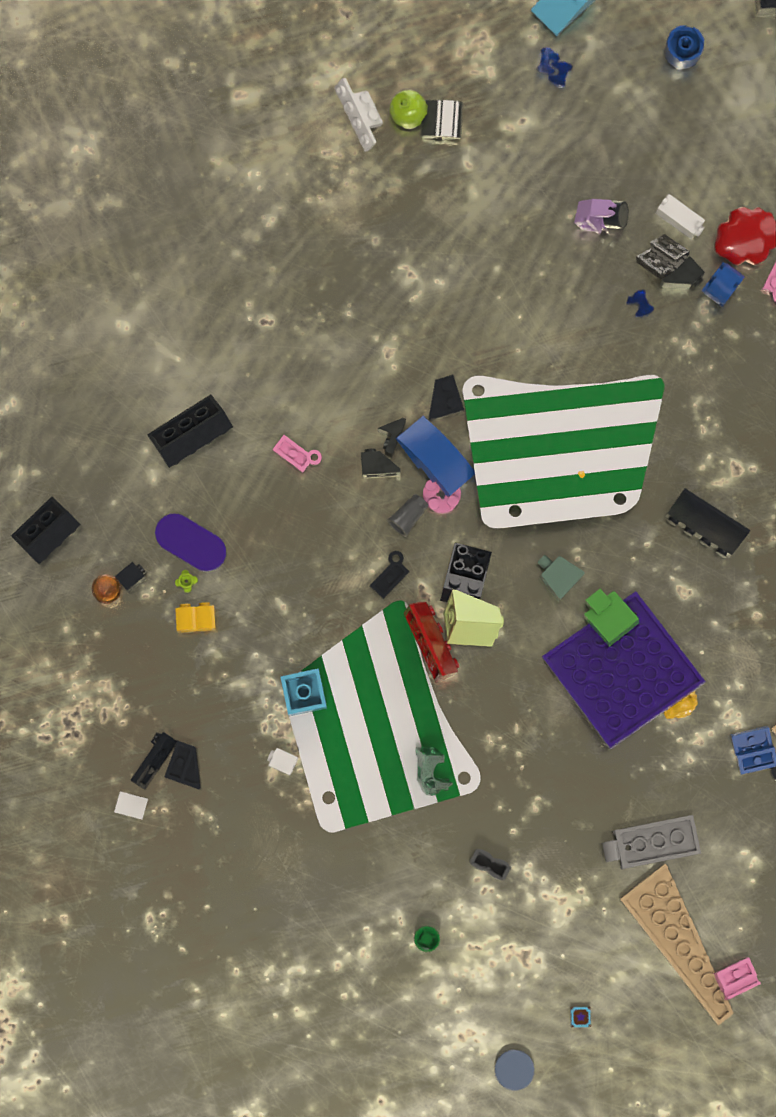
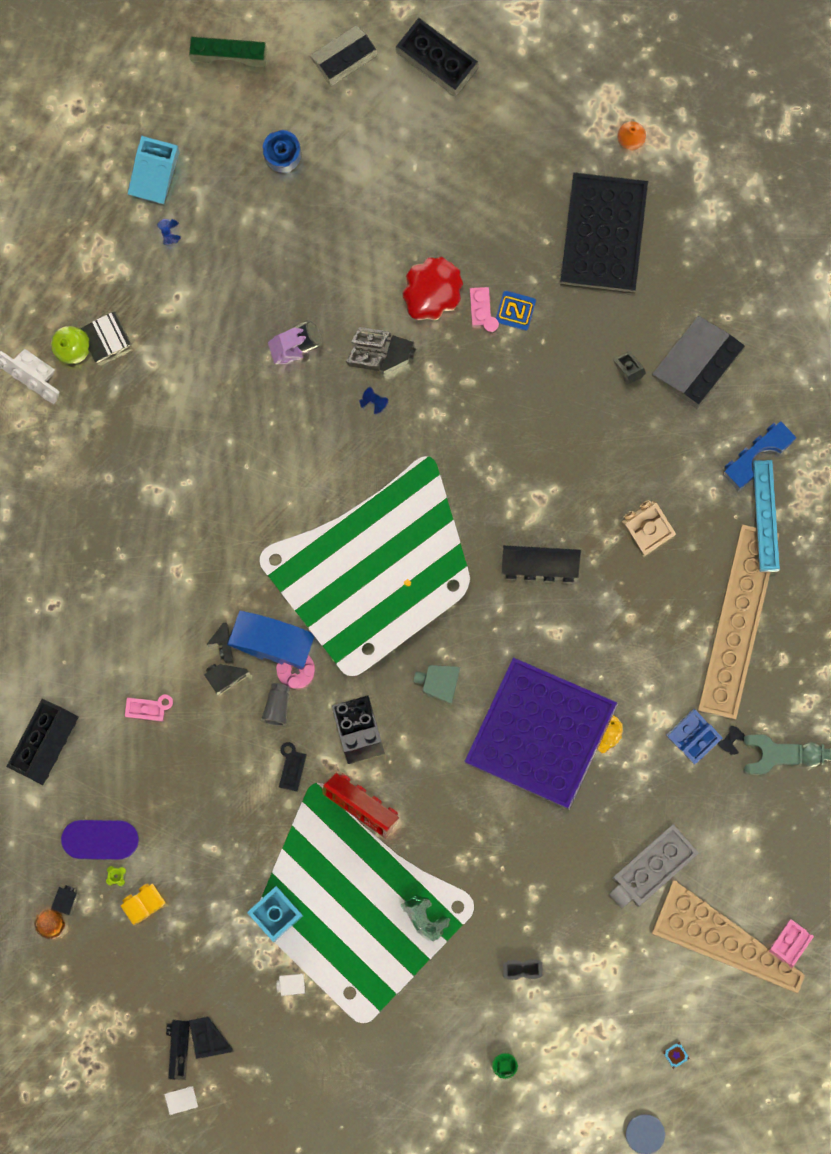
camera: 20 degrees left, 0 degrees up
black wing [429,375,464,422] -> none
yellowish green slope [443,590,504,646] -> none
clear blue piece [548,60,573,87] -> none
bright green piece [584,588,639,647] -> none
white brick [655,194,705,240] -> none
blue brick [702,262,745,307] -> none

